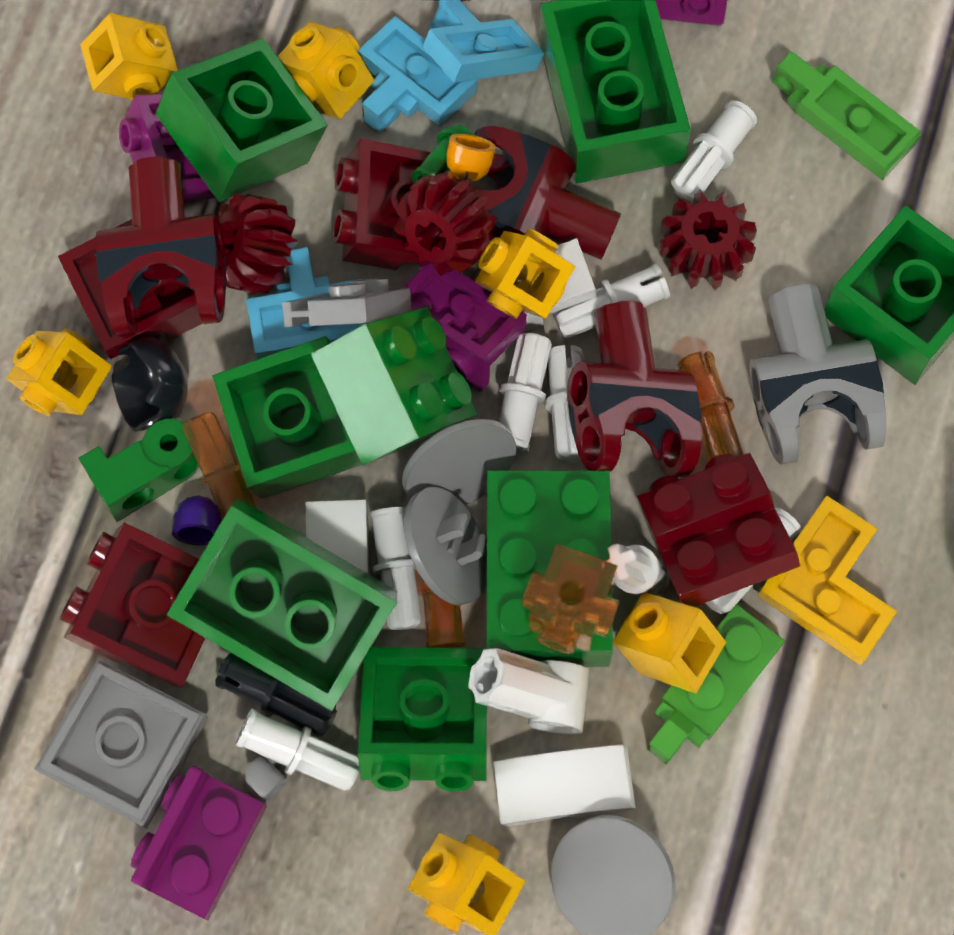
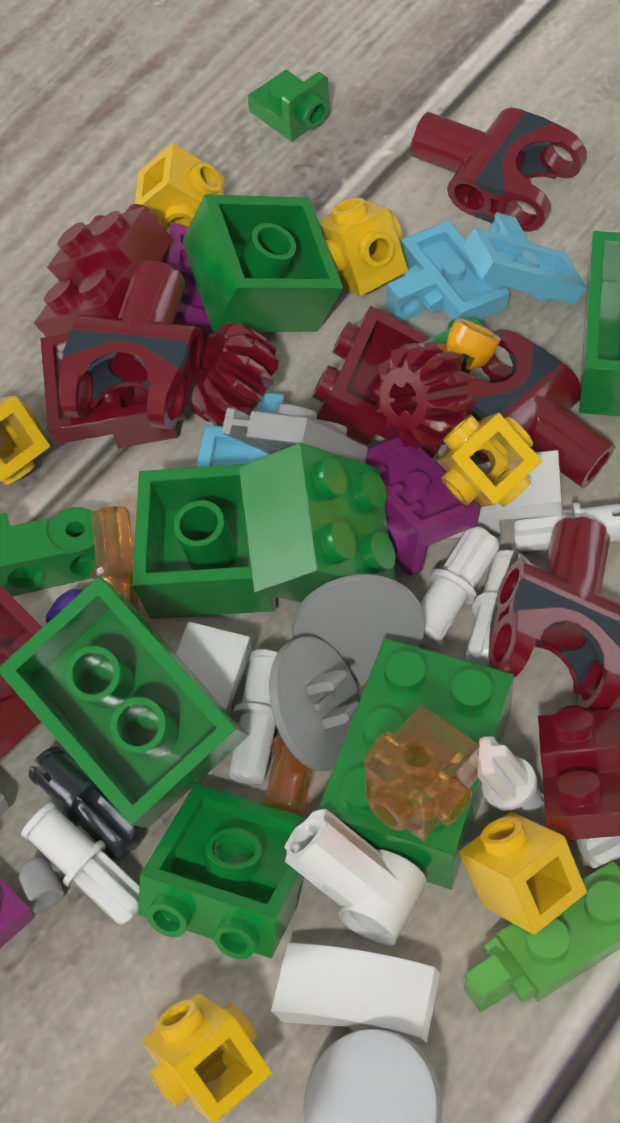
camera: 20 degrees right, 15 degrees down
black hair [112,337,188,432] -> none
none -> dark red plate [34,204,174,337]

